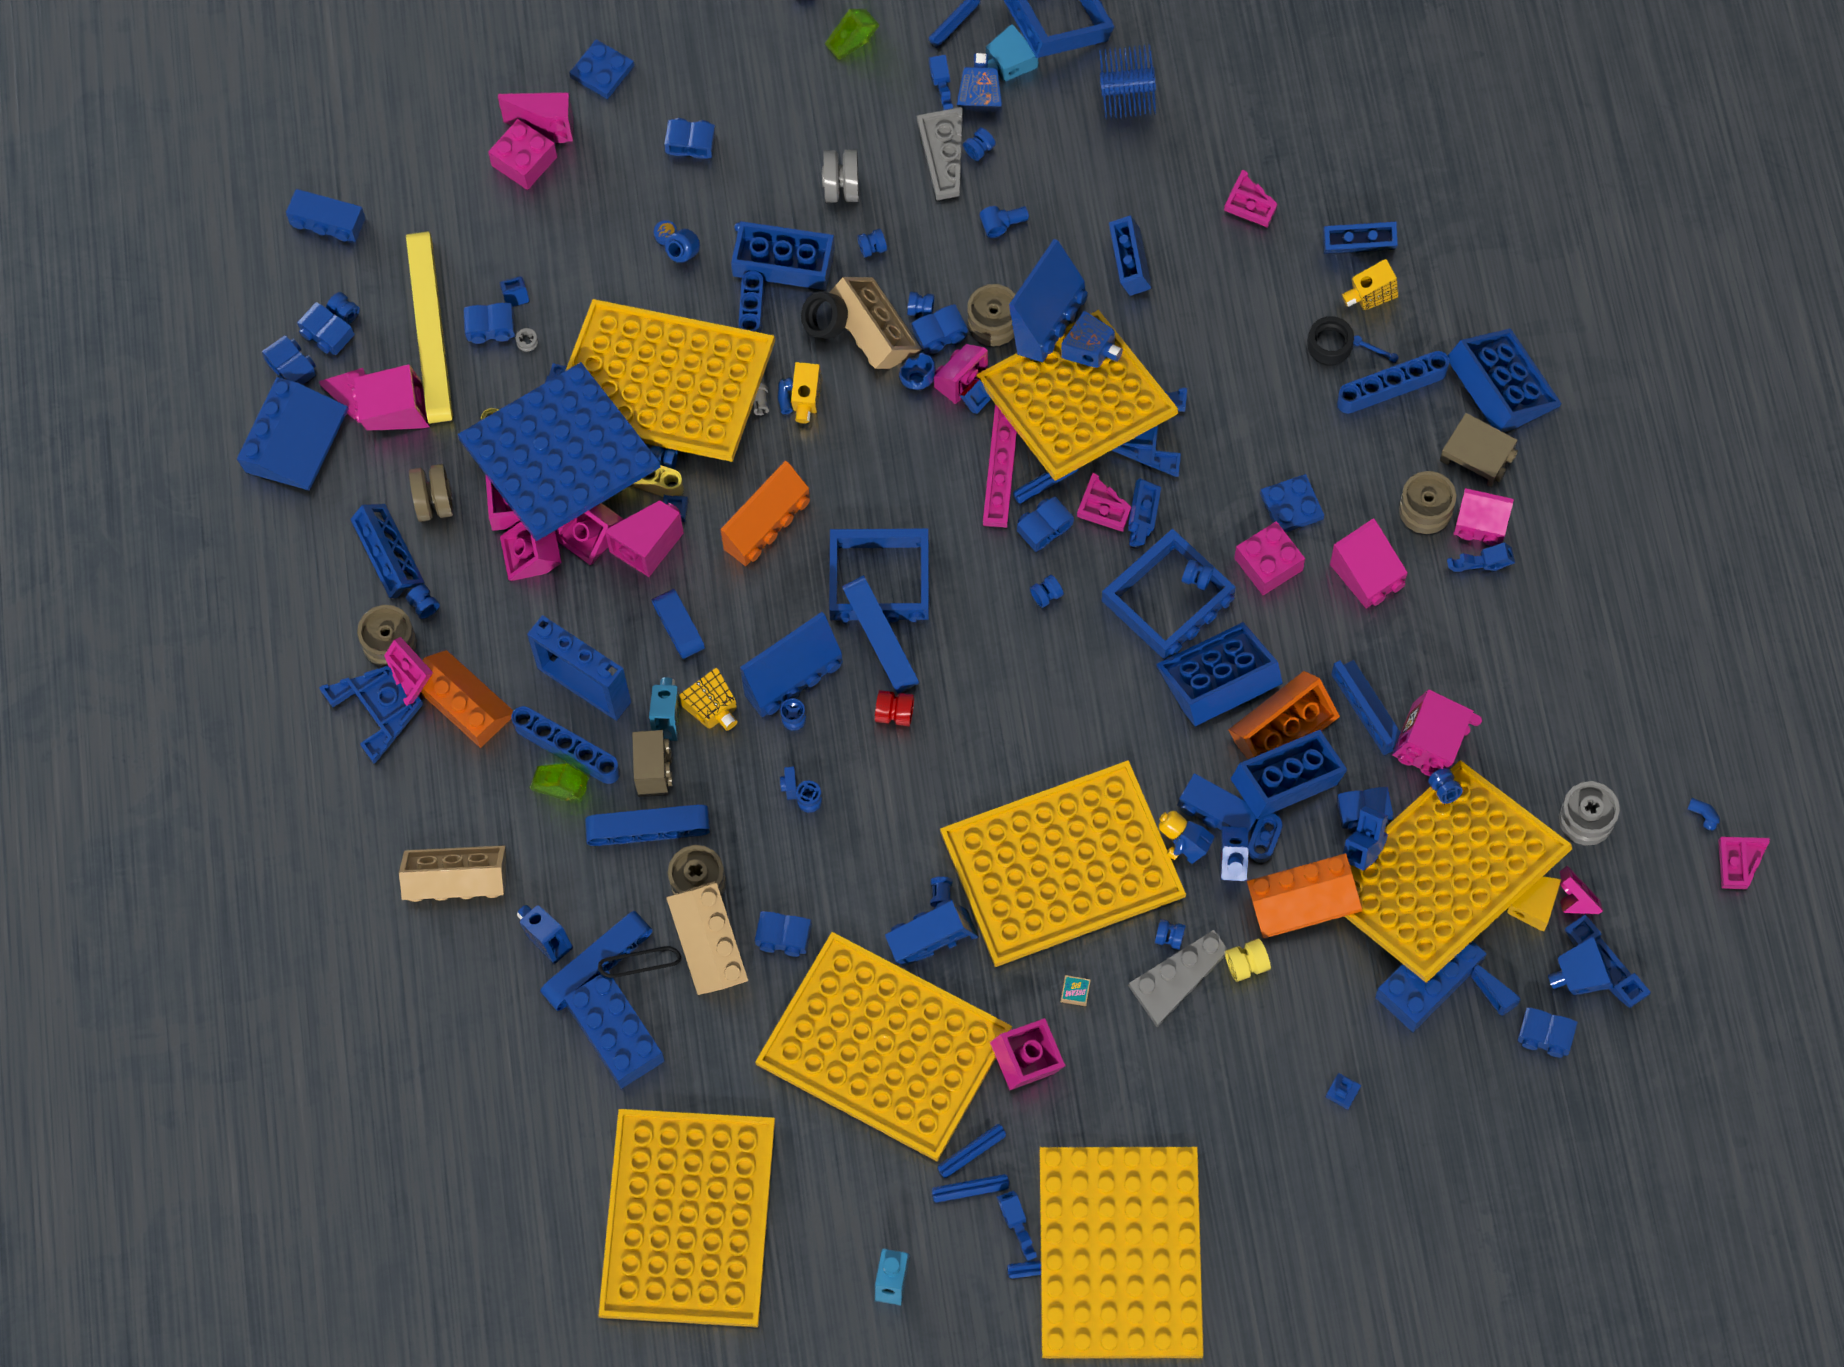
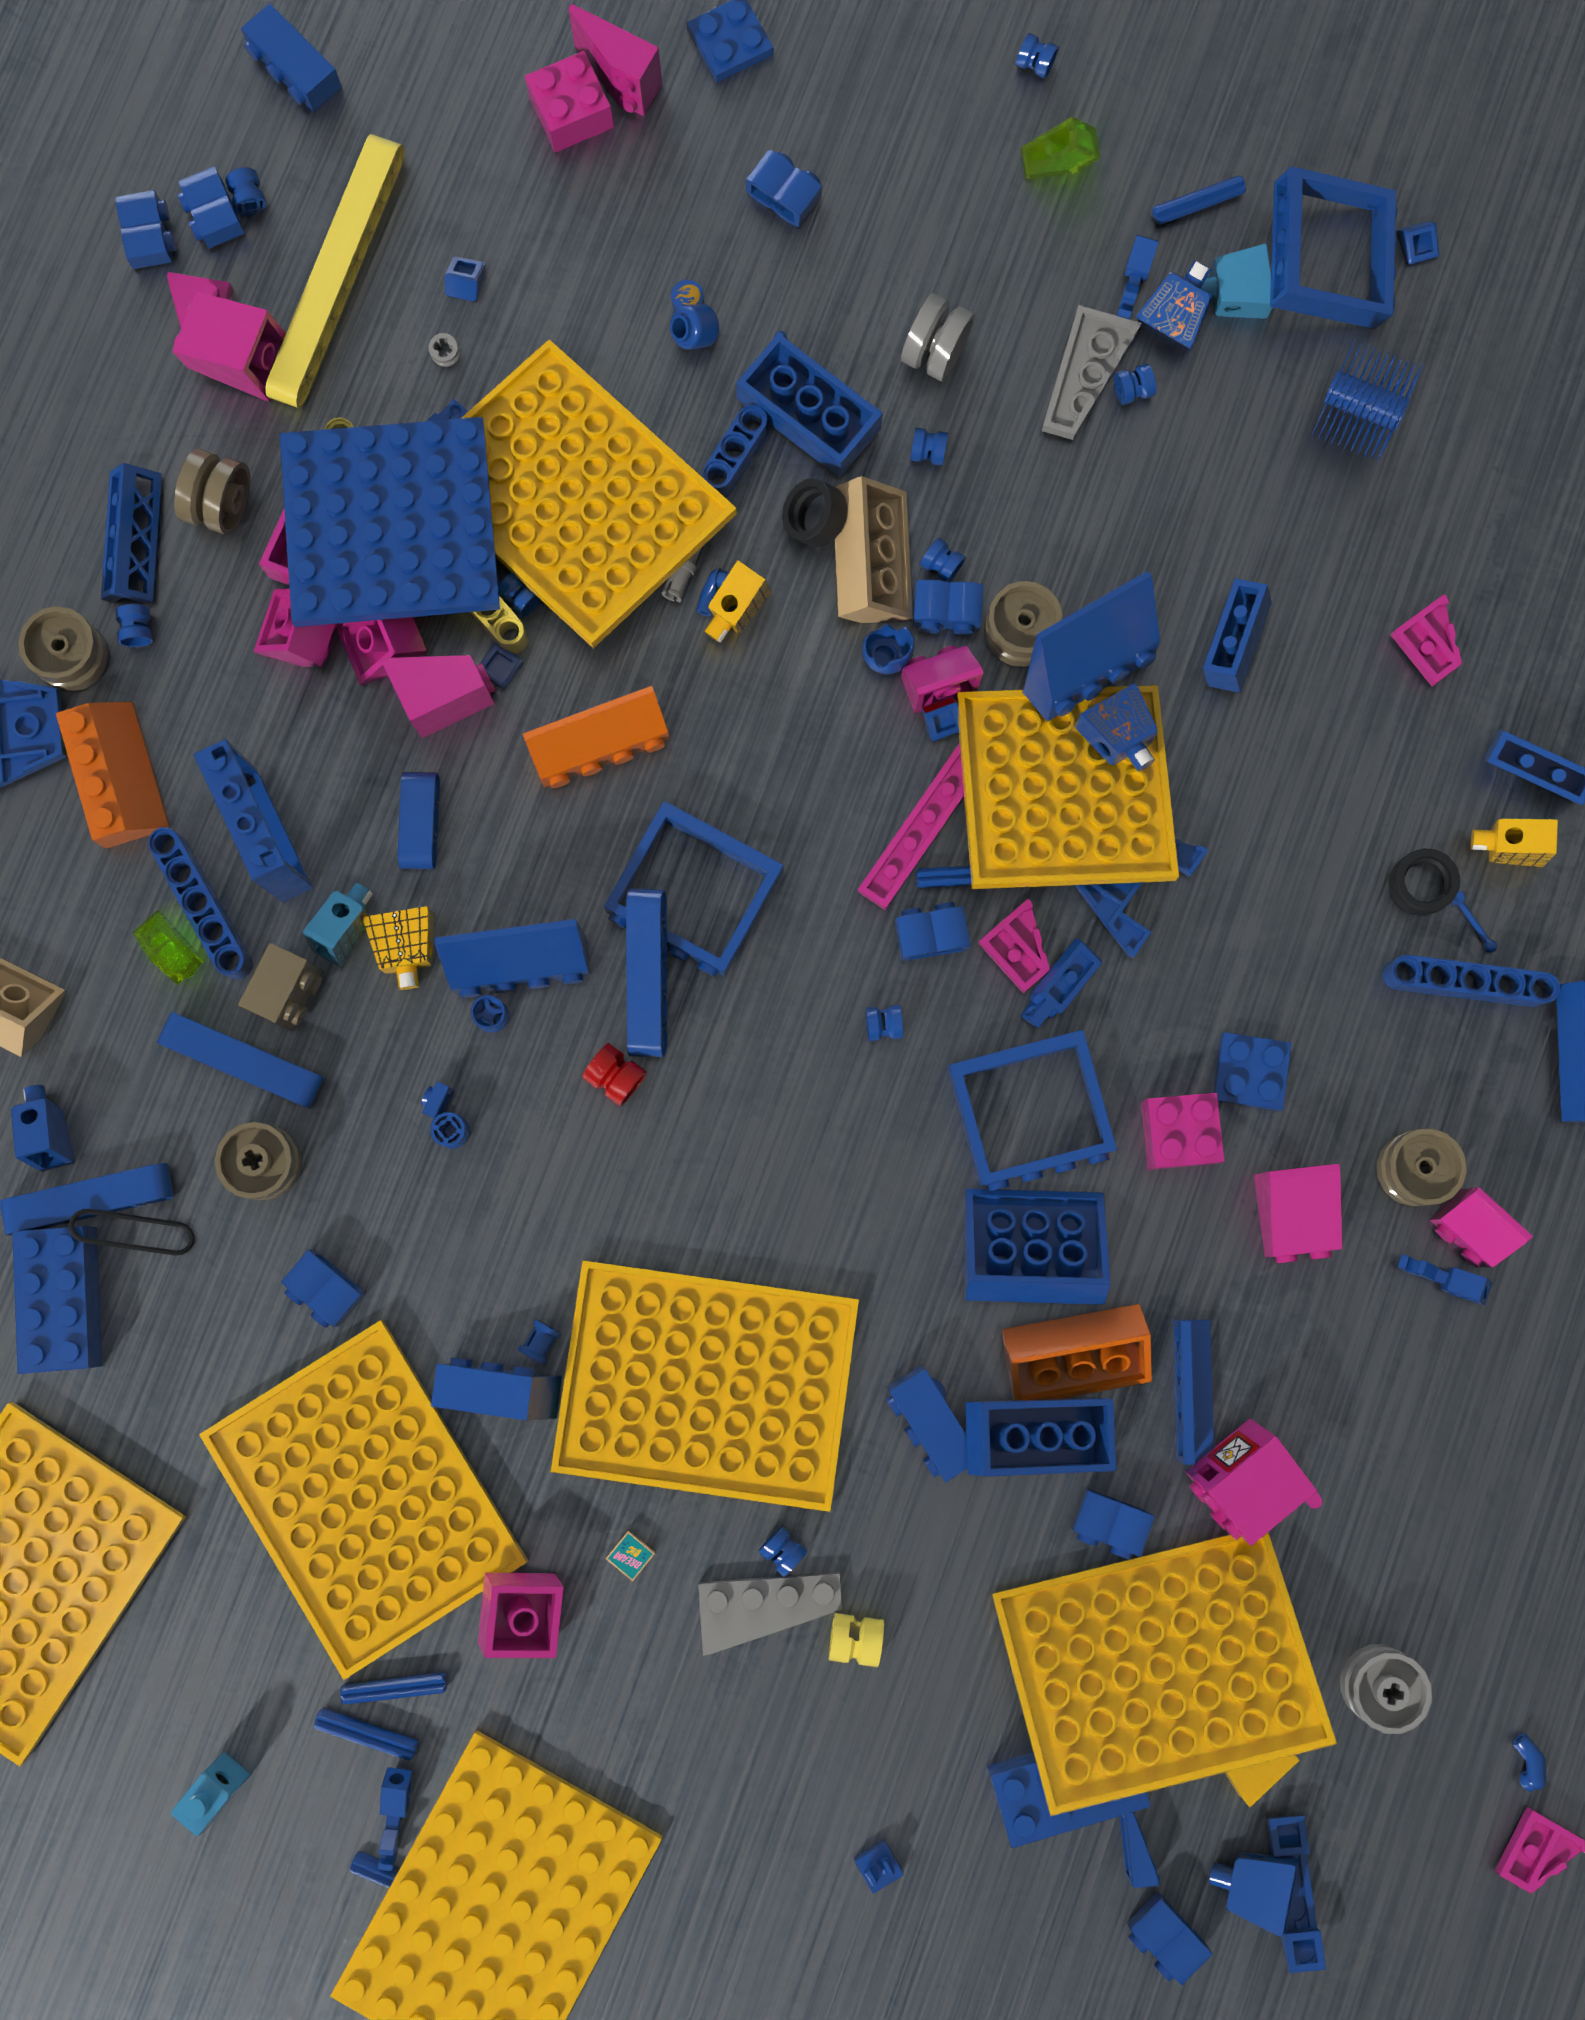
camera: 25 degrees right, 15 degrees up
blue slope [237,377,349,491] -> none
dark pink wing [384,637,433,706] -> none
blue brick [464,303,515,344] -> none
tan slope [666,881,748,995] -> none
blue pin [979,206,1029,238] -> none
blue piece [1159,811,1215,864] -> none
blue wheel [1181,559,1214,591] -> none
torso [1219,826,1249,881] -> none
orange slope [1247,853,1363,939] -> none
blue plate [1248,813,1282,862] -> none
blue brick [1343,806,1388,871] -> none
blue wheel [1428,768,1463,804] -> none
dark tan panel [1440,413,1518,487] -> none
dark pink slope [1559,866,1603,914] -> none

